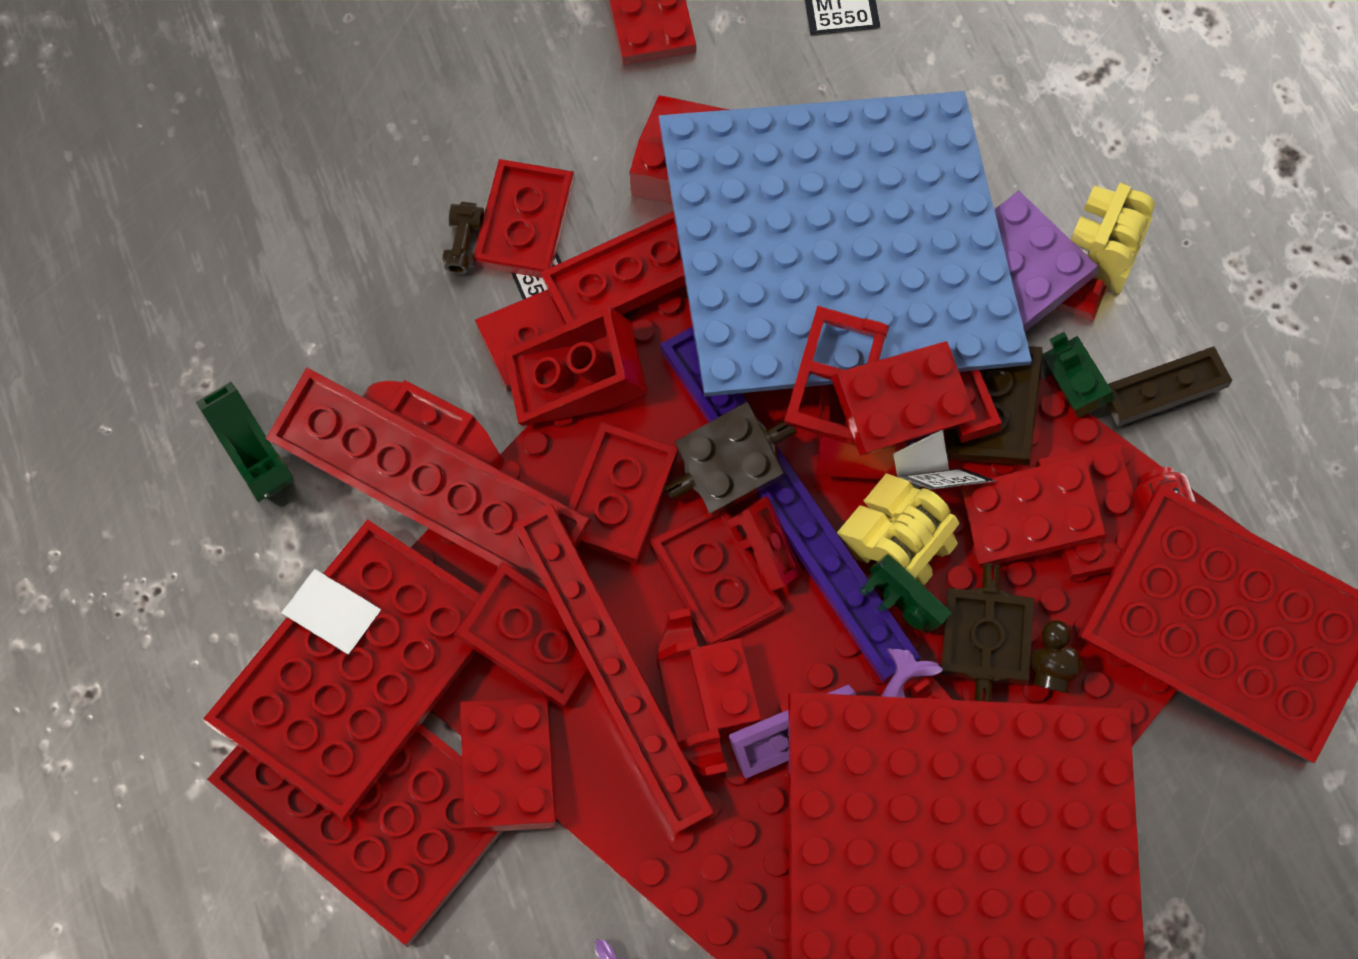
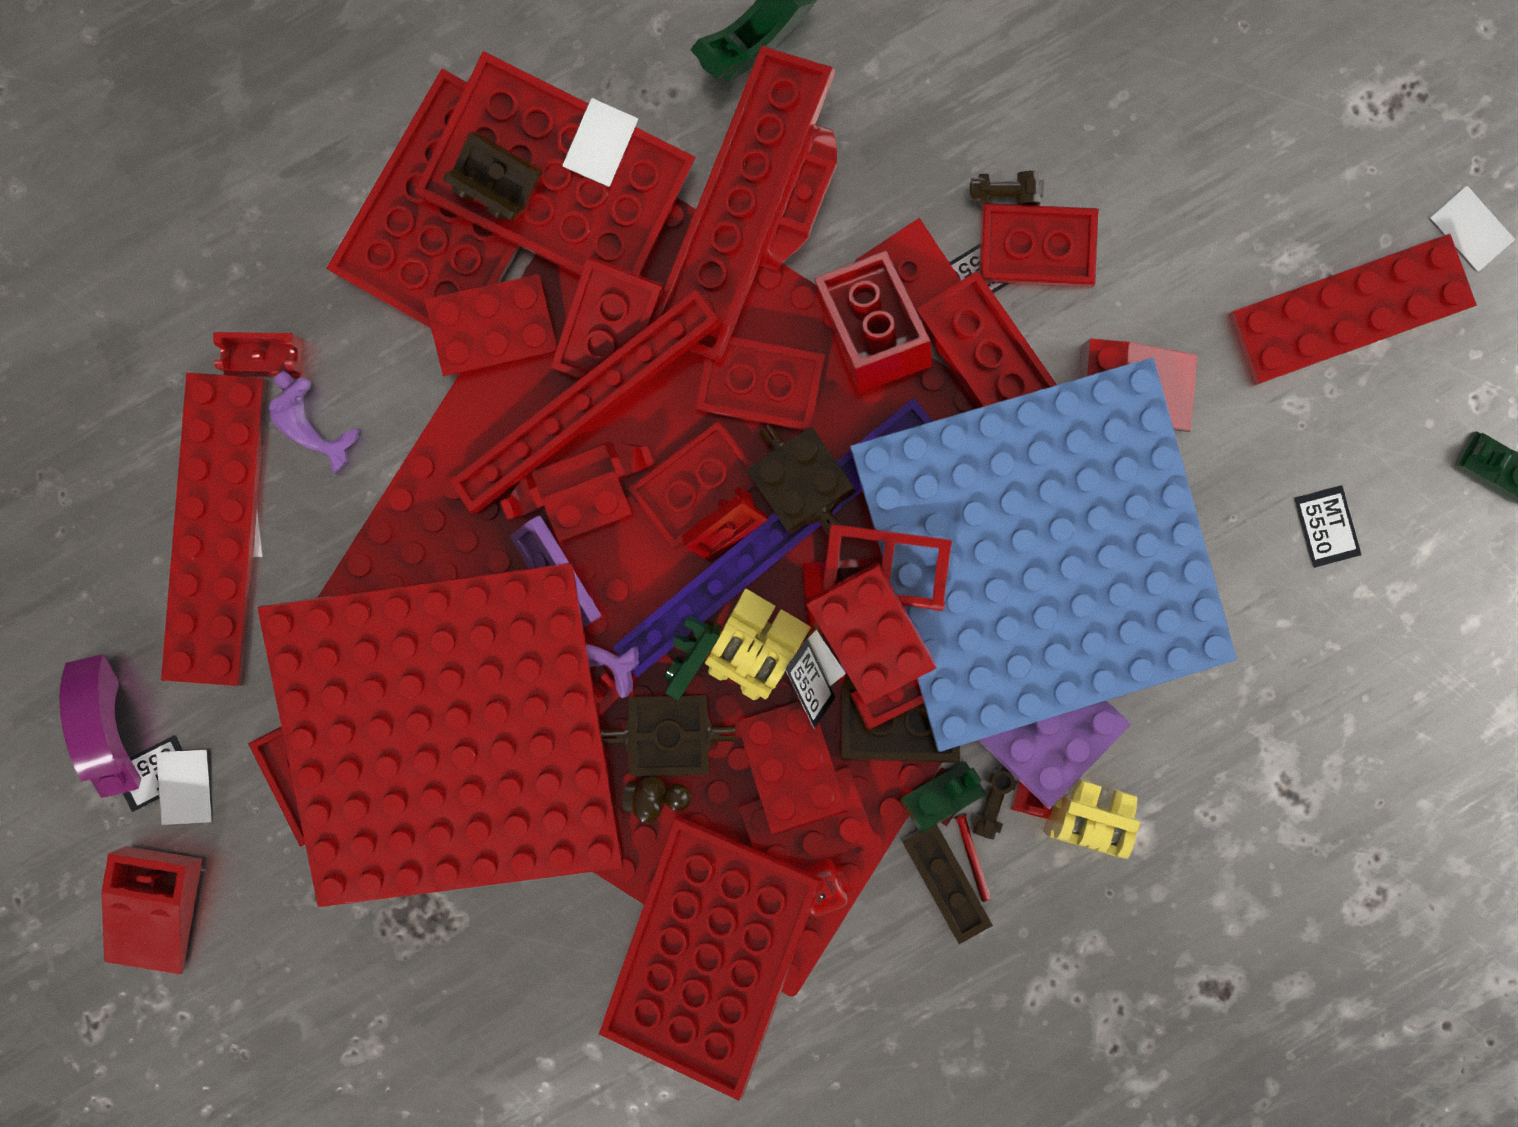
camera: 80 degrees right, 20 degrees up
none -> dark brown bracket [443,131,544,220]
none -> red piece [953,813,991,902]
none -> dark brown bar [971,764,1017,840]

